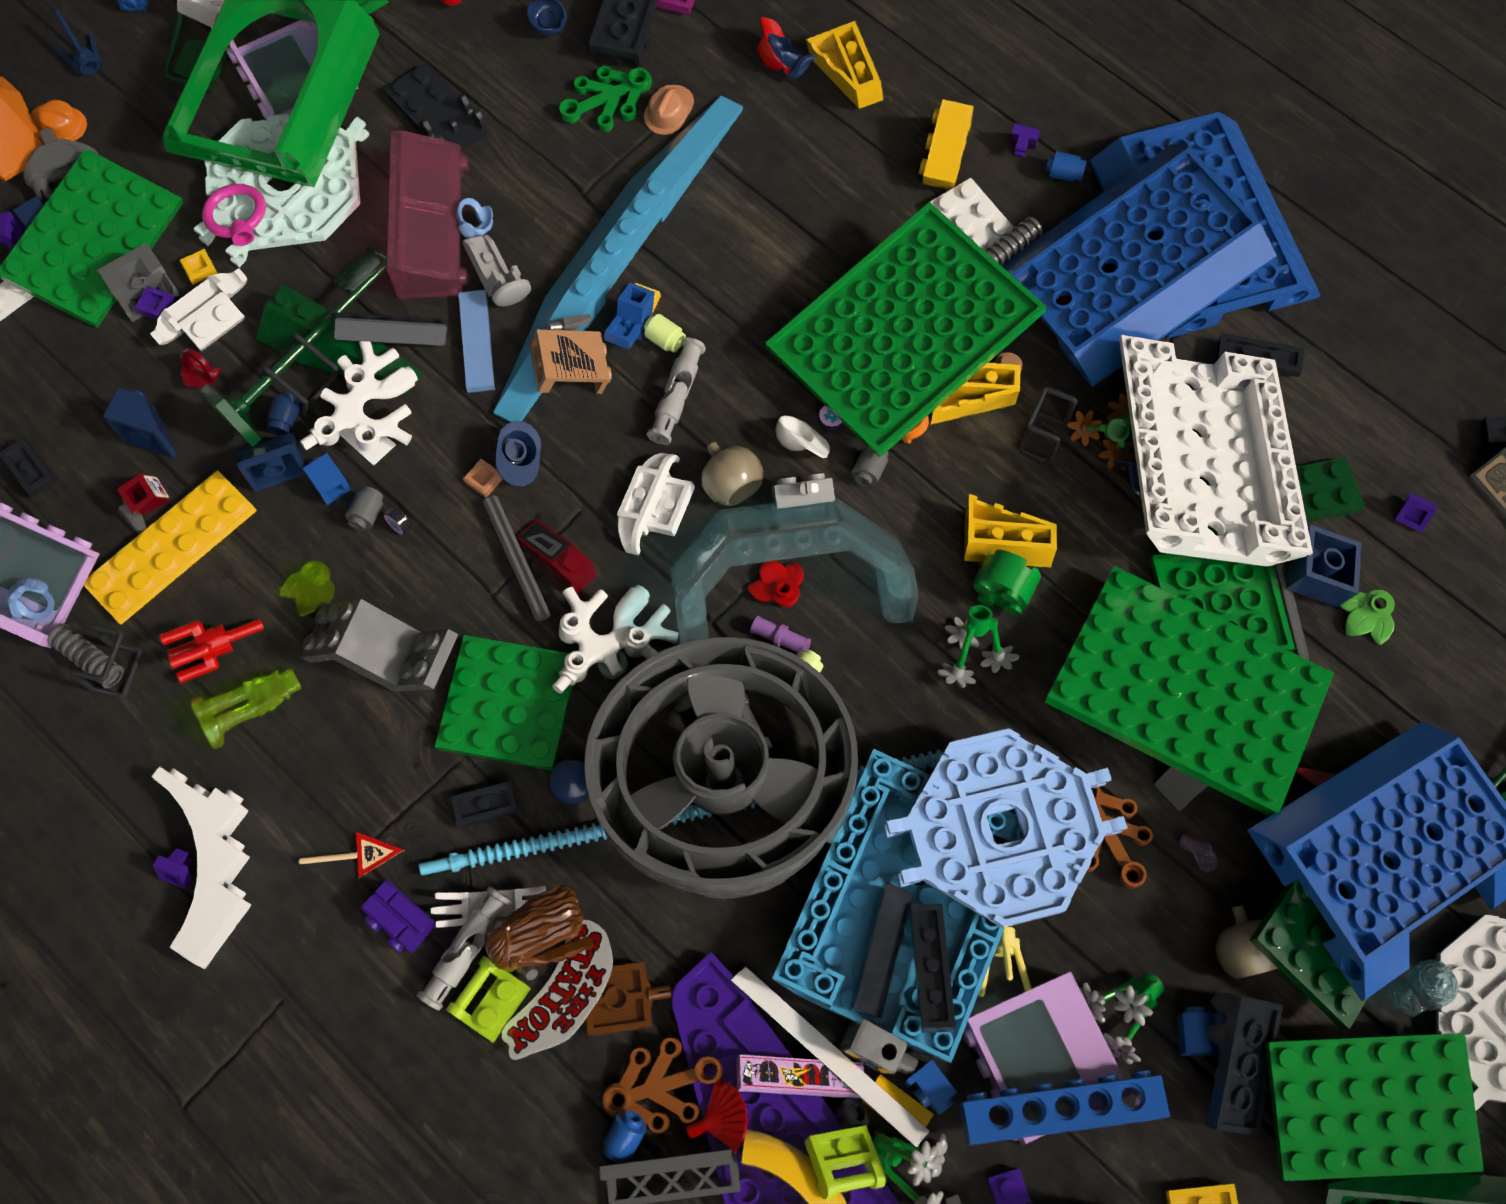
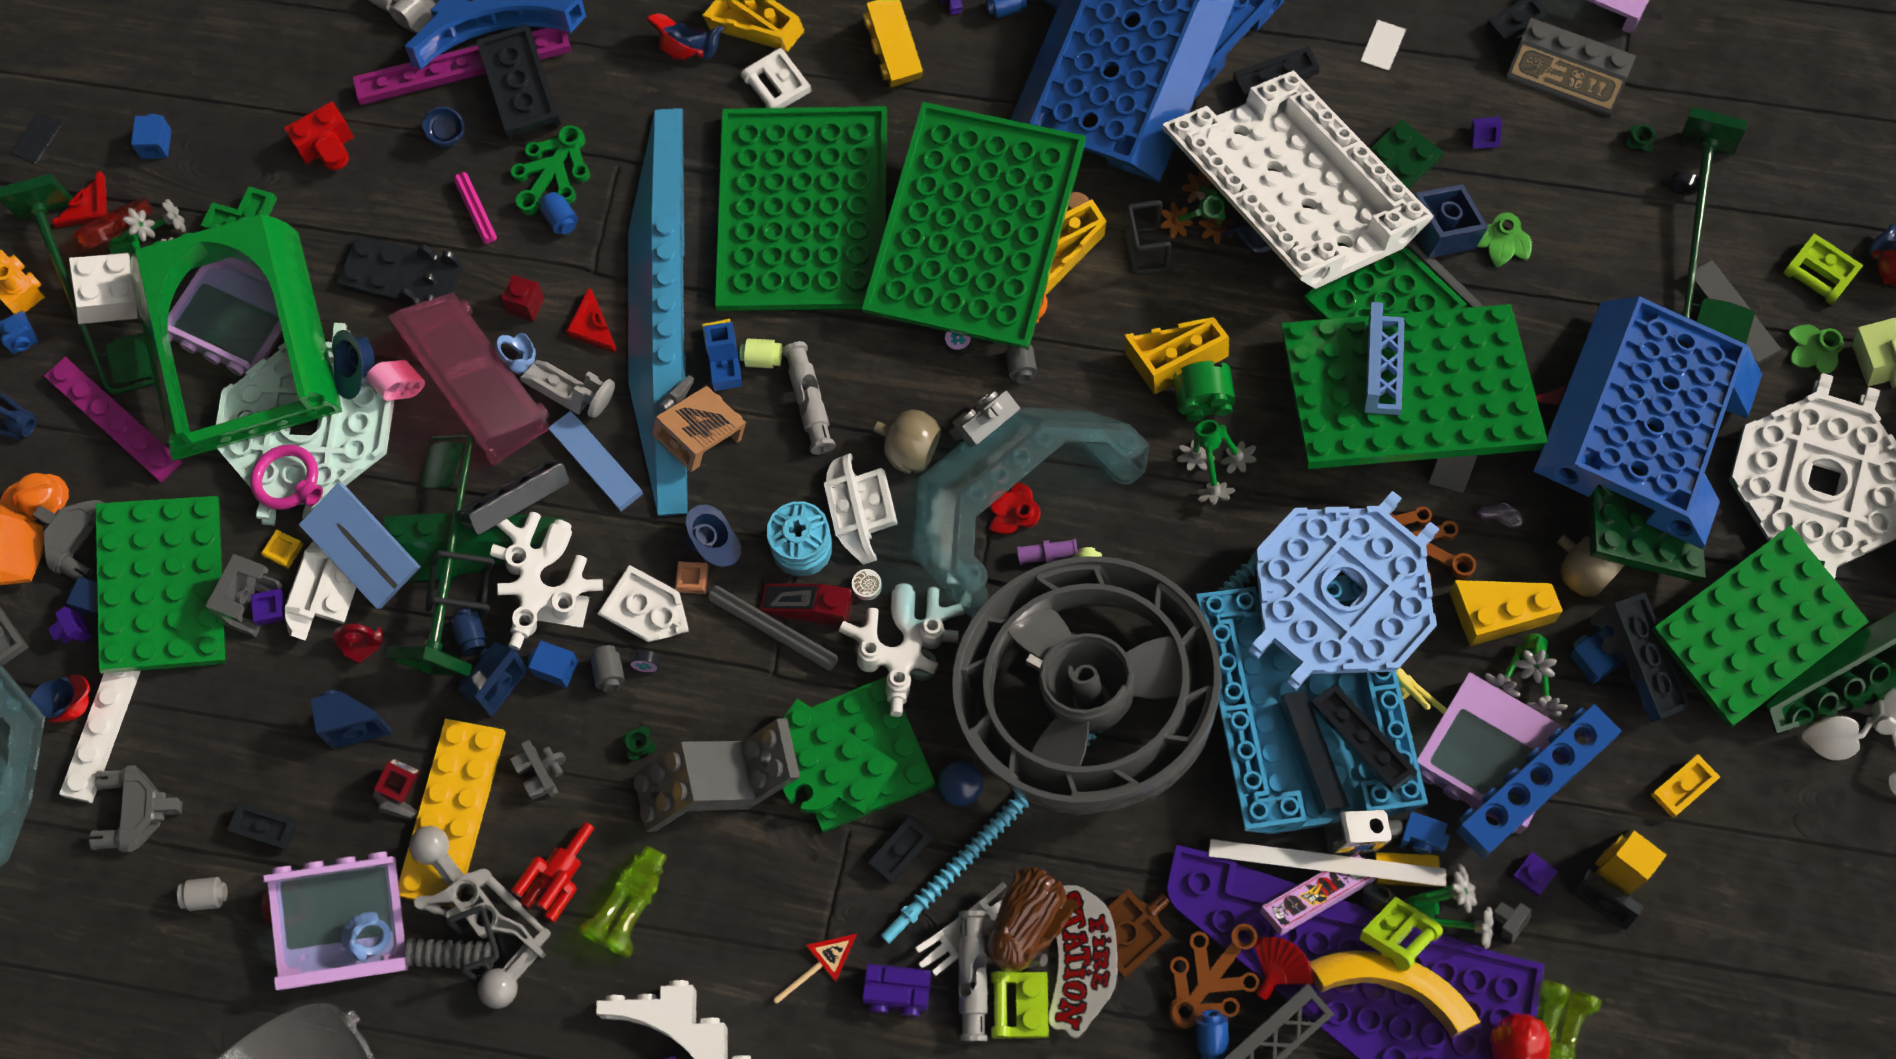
camera: 30 degrees left, 0 degrees up
clear neon green plate [280,561,335,616] -> none
nougat piece [644,84,694,135] -> none
white cap [775,416,830,458] -> none
white plate [930,178,1013,251] -> none
dark grey piece [985,216,1043,266] -> none
clear light blue hair [1394,959,1459,1017] -> none
none -> magenta plate [44,357,182,482]
none -> medium blue tile [299,483,421,609]
none -> piece [332,330,375,400]
none -> bright pink beam [366,360,425,401]
none -> light grey piece [409,825,551,1009]
none -> dark pink axle [453,172,497,244]
none -> dark red brick [501,274,545,322]
none -> dark grey hips [510,740,566,800]
none -> blue brick [539,192,578,234]
none -> red tile [566,288,617,353]
none -> white tile [597,565,689,642]
none -> dark green plate [622,726,656,761]
none -> green plate [715,106,887,311]
none -> white plate [741,48,811,108]
none -> medium azure wheel [767,502,832,576]
none -> green plate [783,699,899,816]
none -> white tile [852,569,882,600]
none -> white sticker [1361,20,1406,70]
none -> medium blue fence [1365,302,1404,415]
none -> yellow wedge [1449,580,1563,647]

